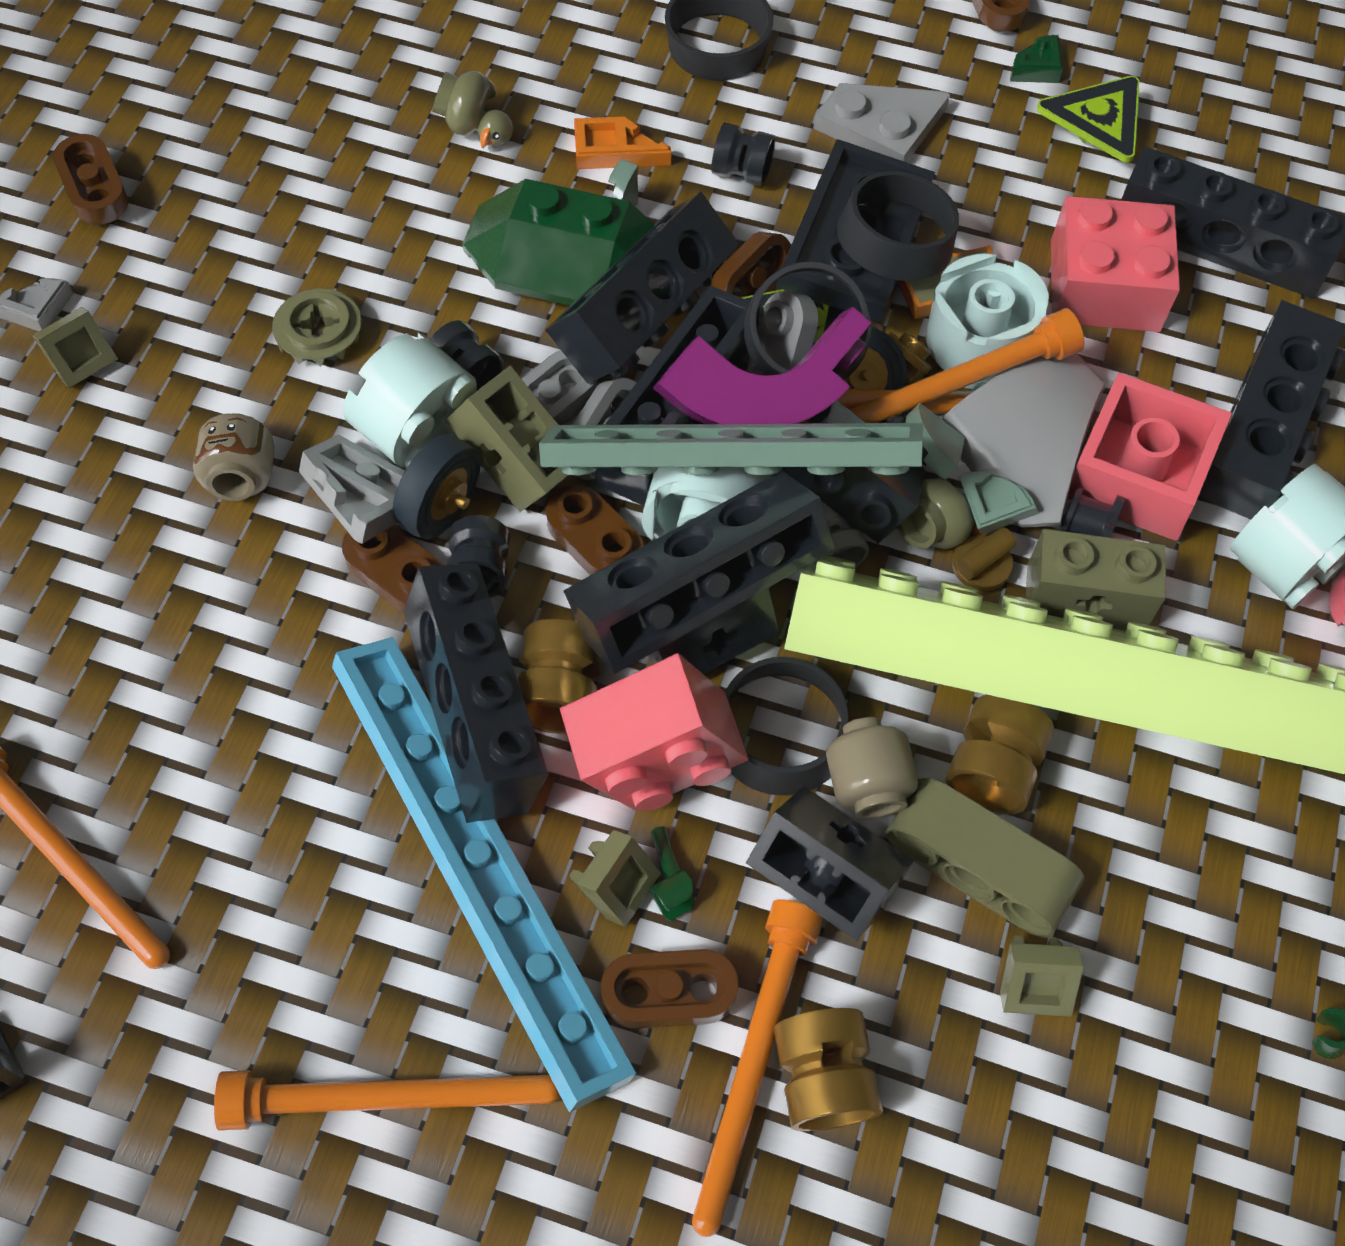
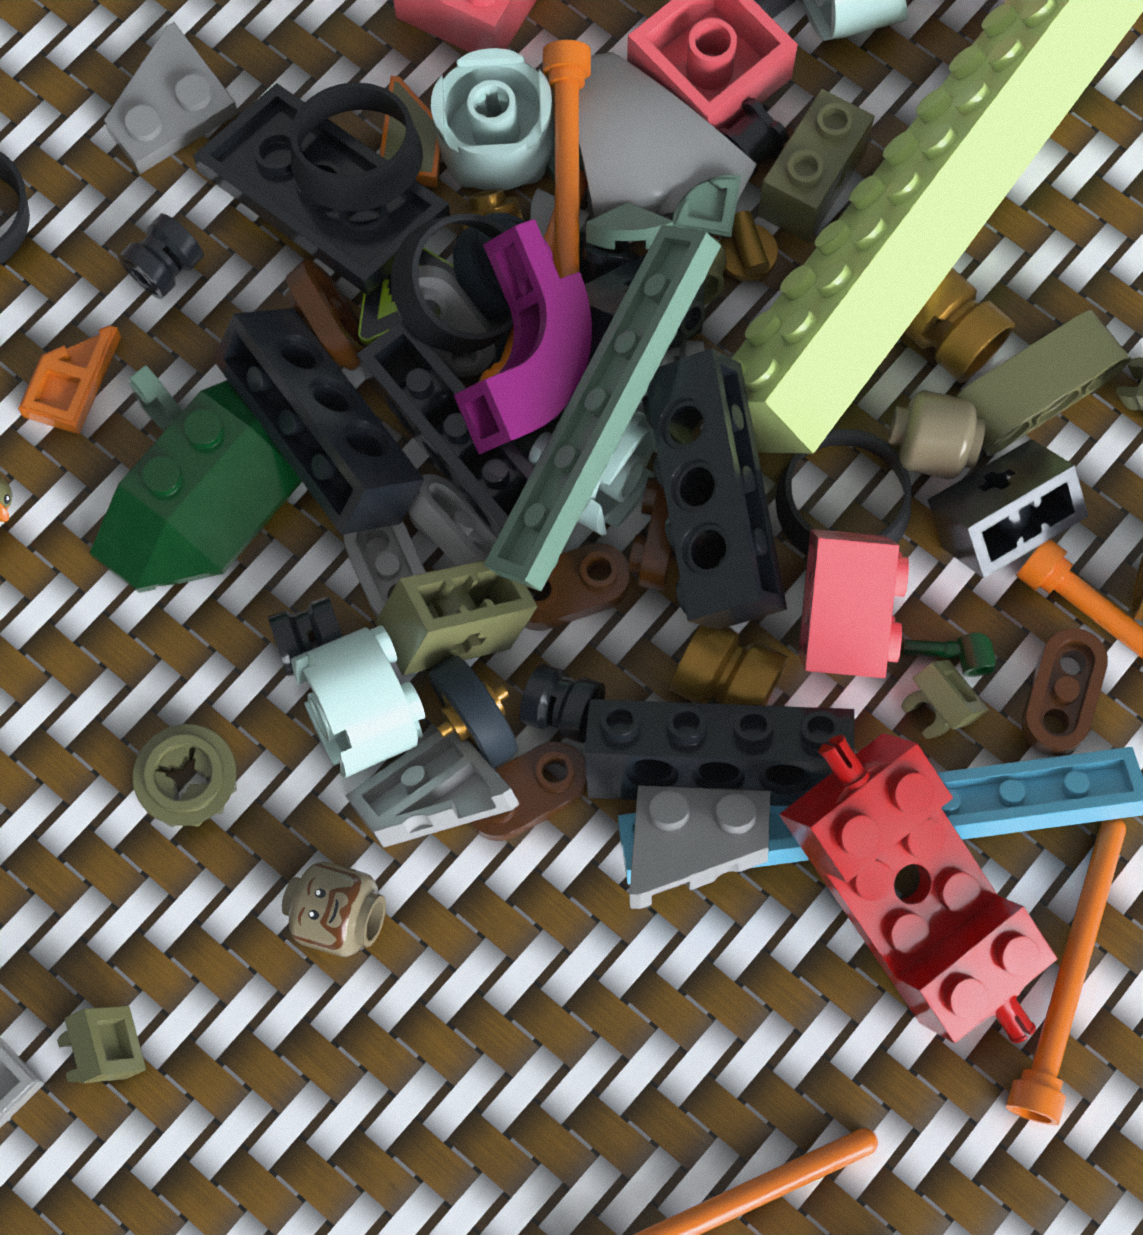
camera: 65 degrees left, 10 degrees up
none -> light grey wing [629,786,770,909]
none -> brick [779,733,1058,1044]

